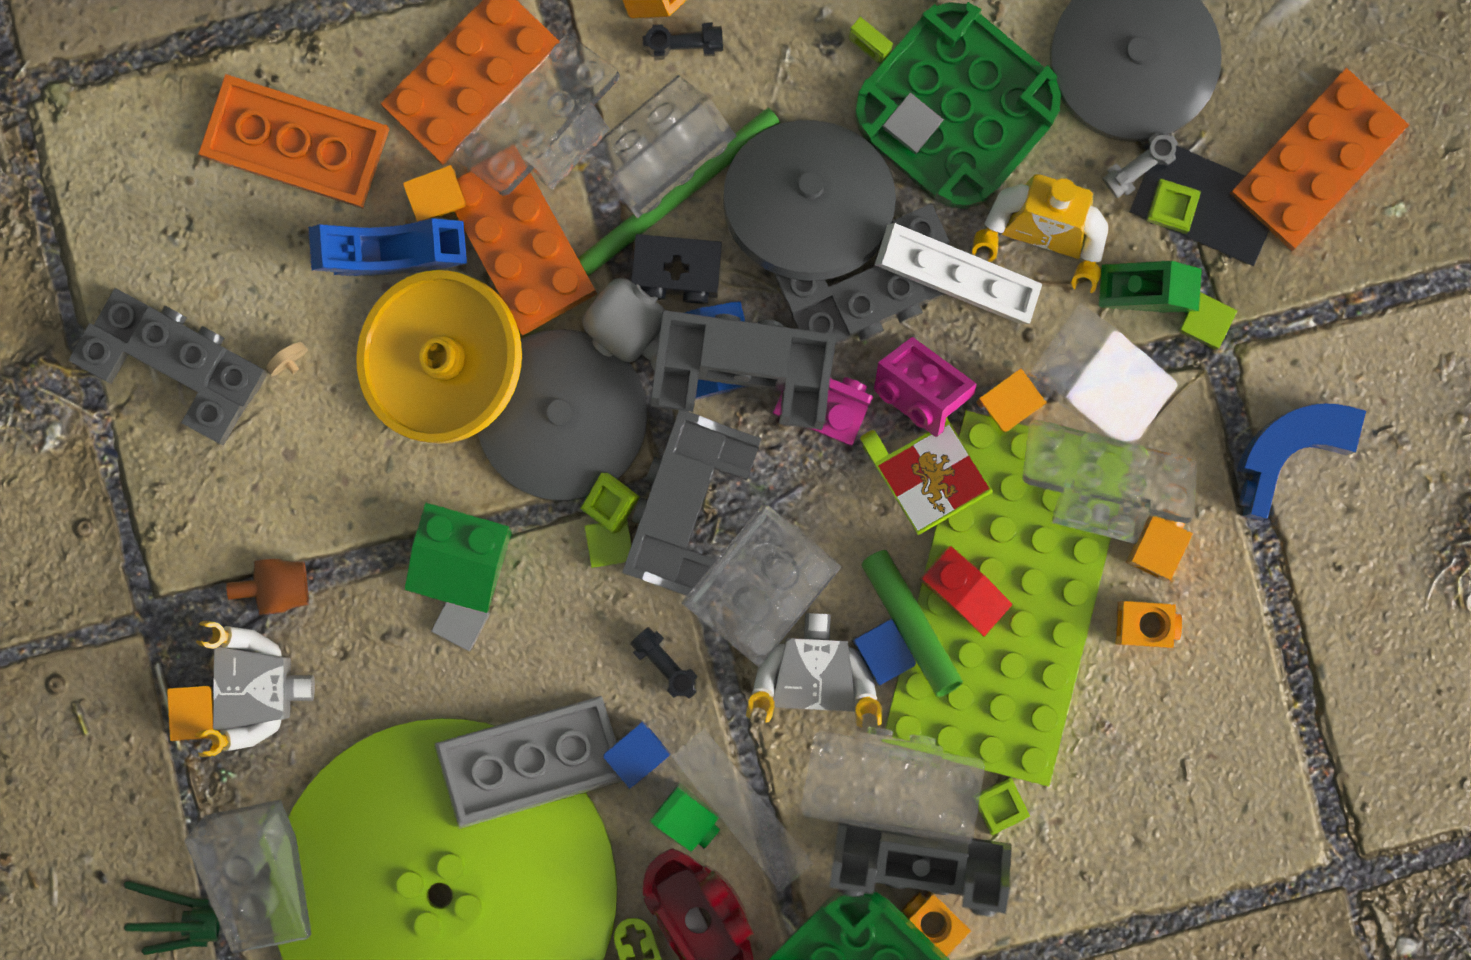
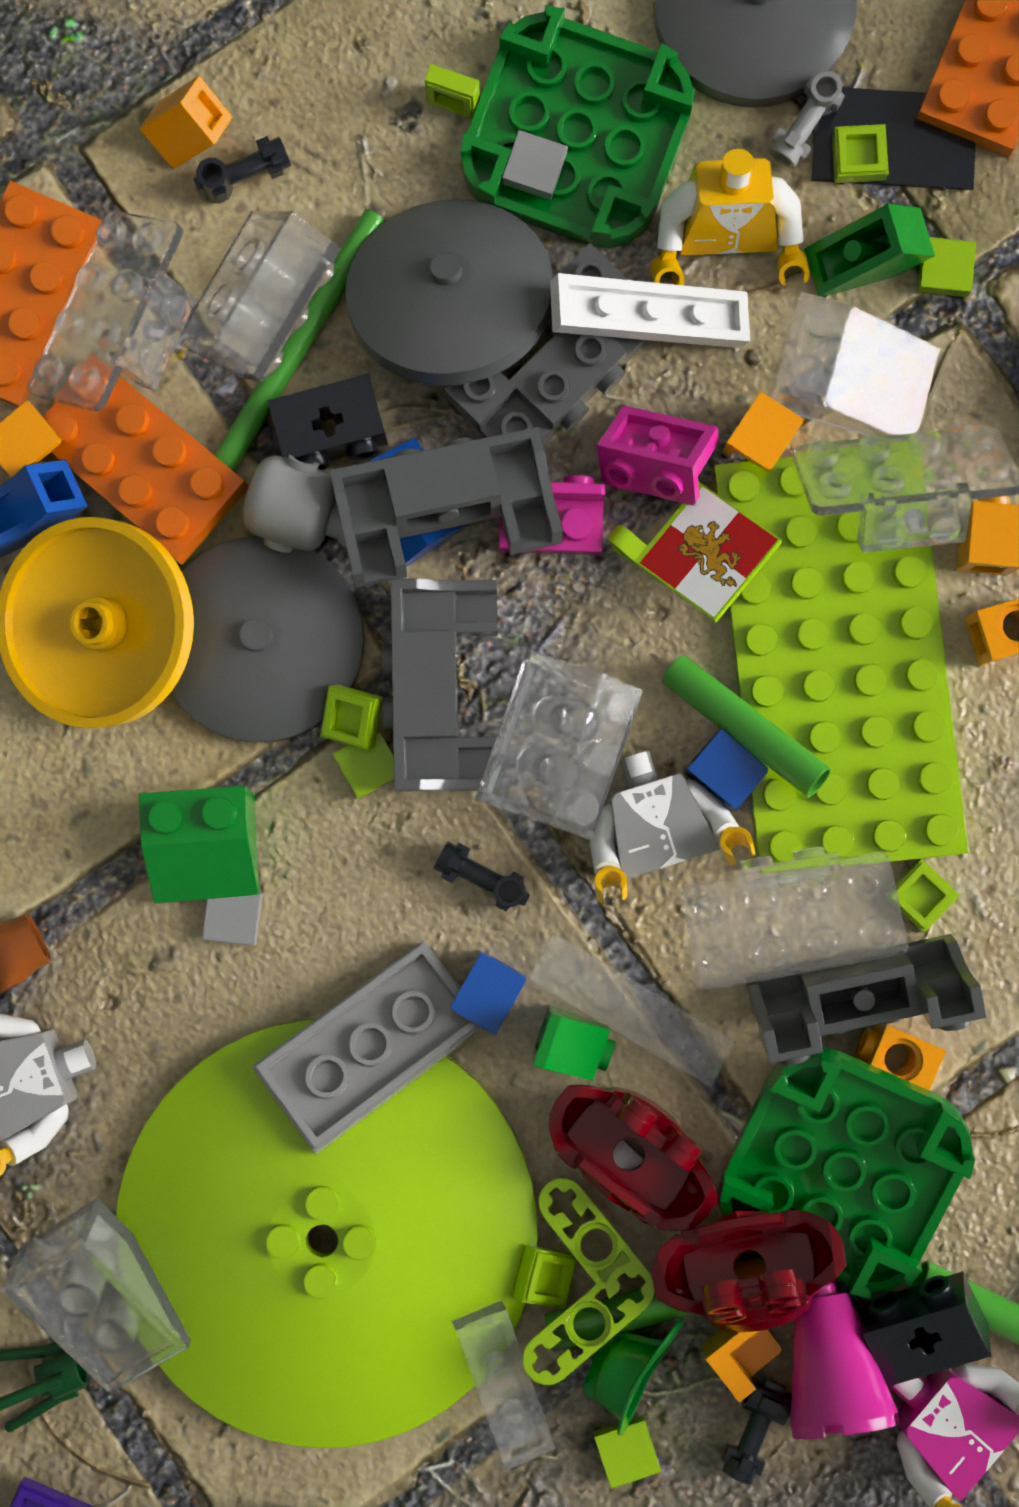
camera: 20 degrees left, 0 degrees up
red slope [919,546,1013,637] -> none

